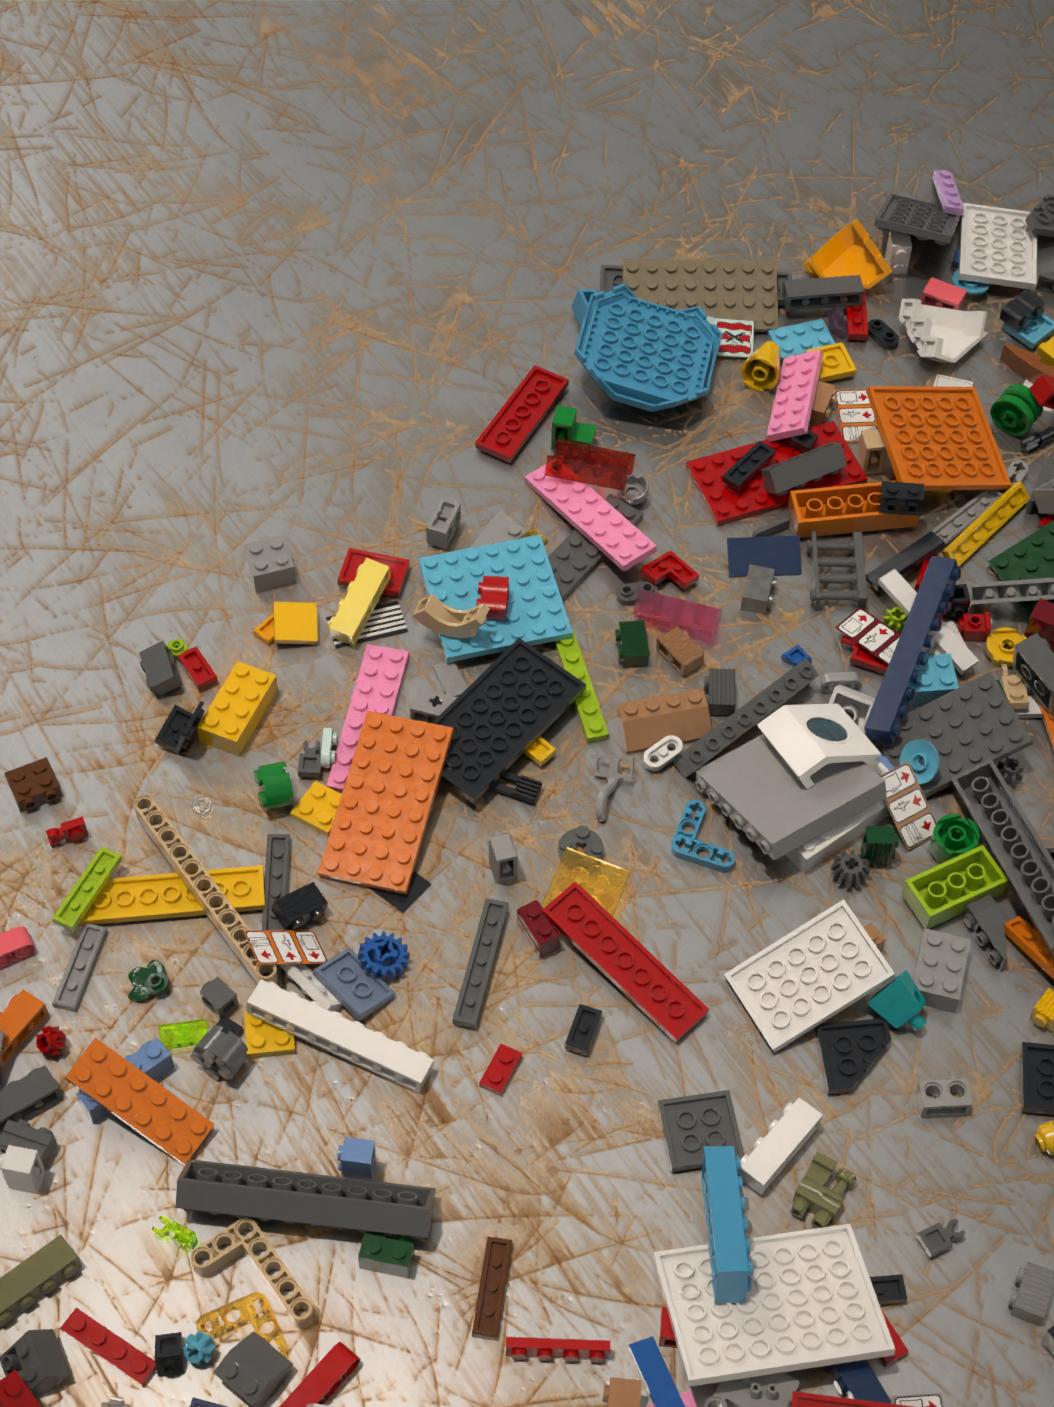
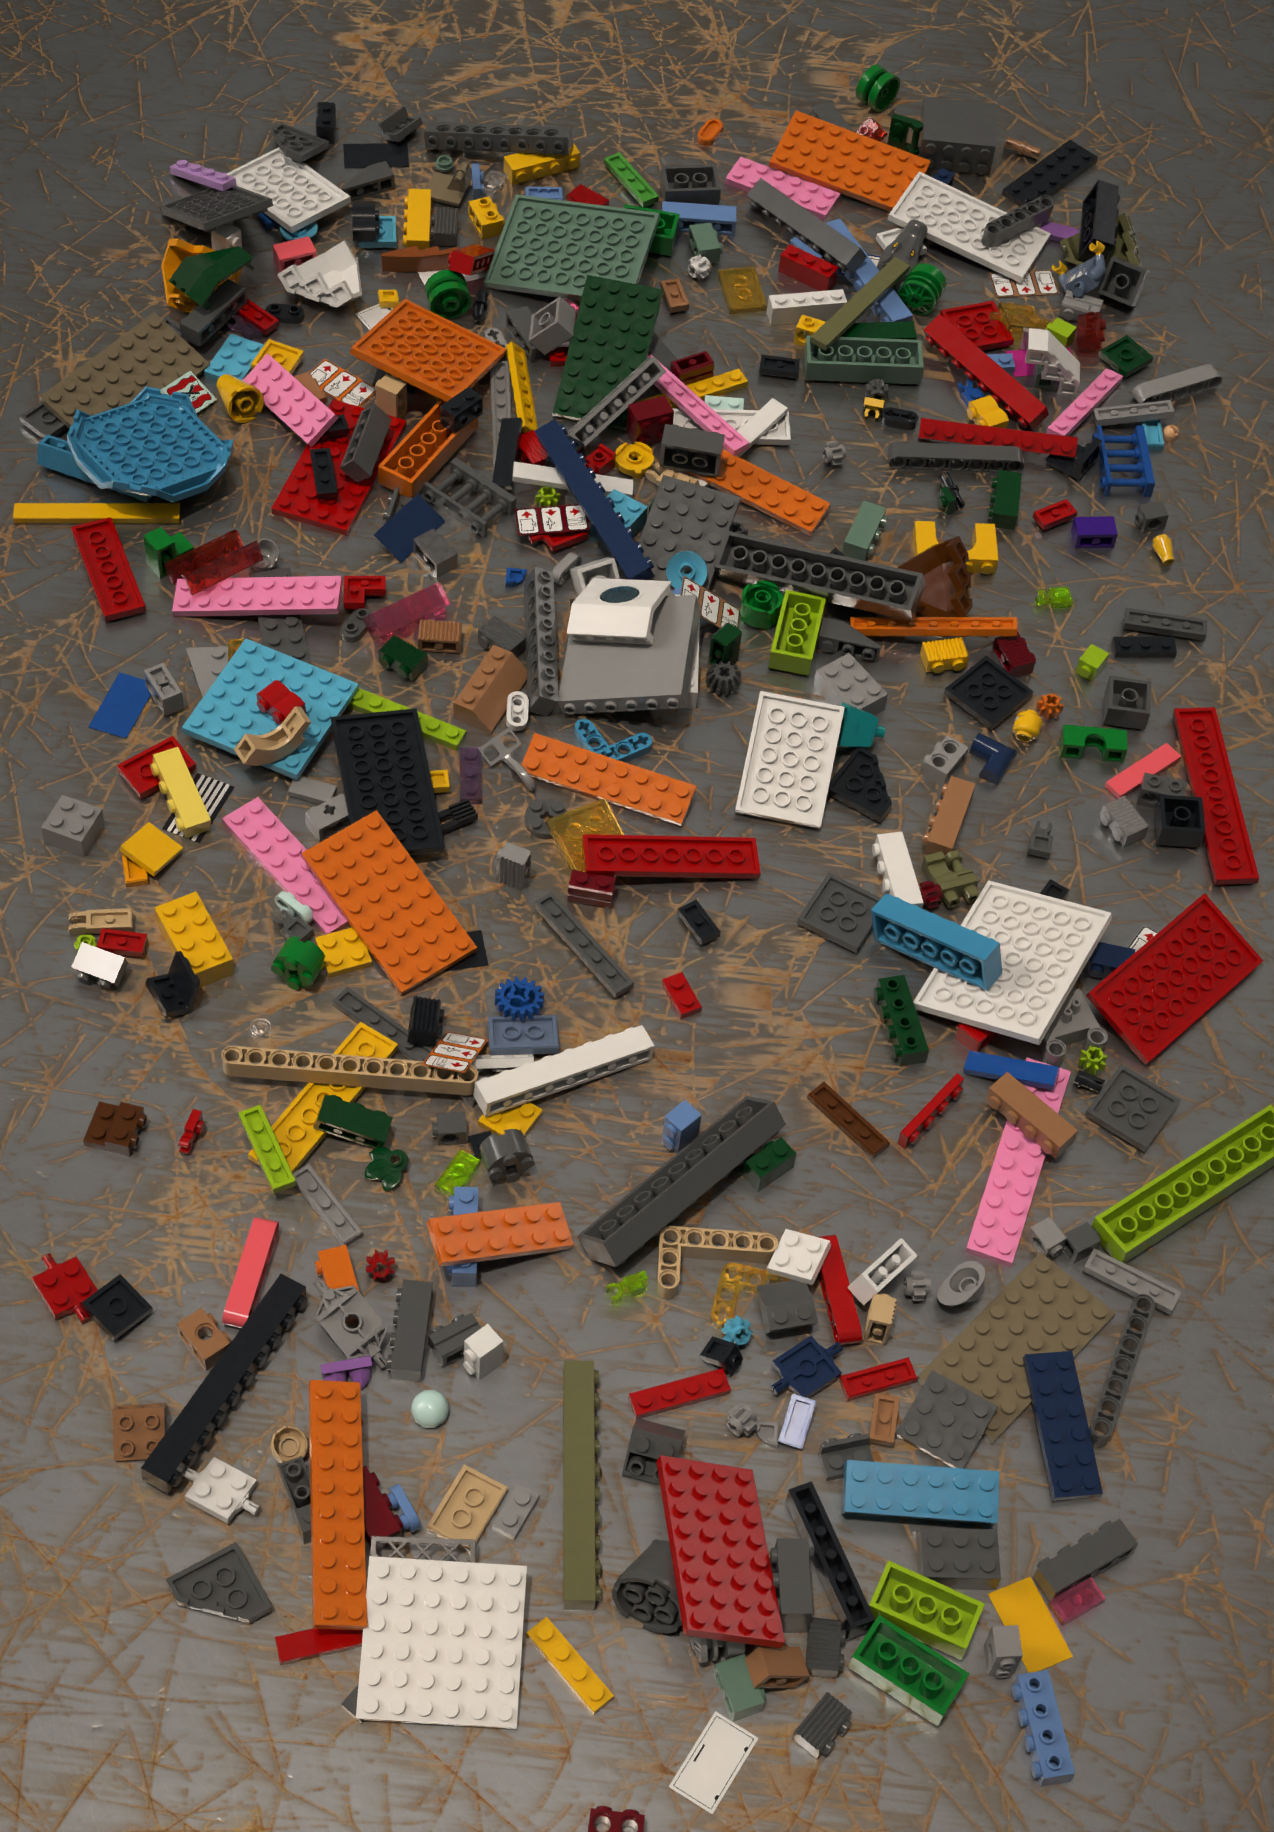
camera: 55 degrees left, 0 degrees up
none -> yellow tile [13,503,180,523]
none -> tan hinge [68,908,133,935]
none -> blue sticker [88,672,151,738]
none -> dark green panel [169,246,254,310]
none -> dark green brick [313,1094,393,1149]
none -> yellow tile [378,290,399,308]
none -> clear purple plate [459,747,482,804]
none -> orange plate [521,733,697,827]
none -> white plate [767,1229,831,1285]
none -> dark green brick [874,975,929,1067]
none -> dark red gear [919,880,943,909]
none -> medium nougat brick [922,776,976,856]
none -> dark blue brick [969,733,1017,785]

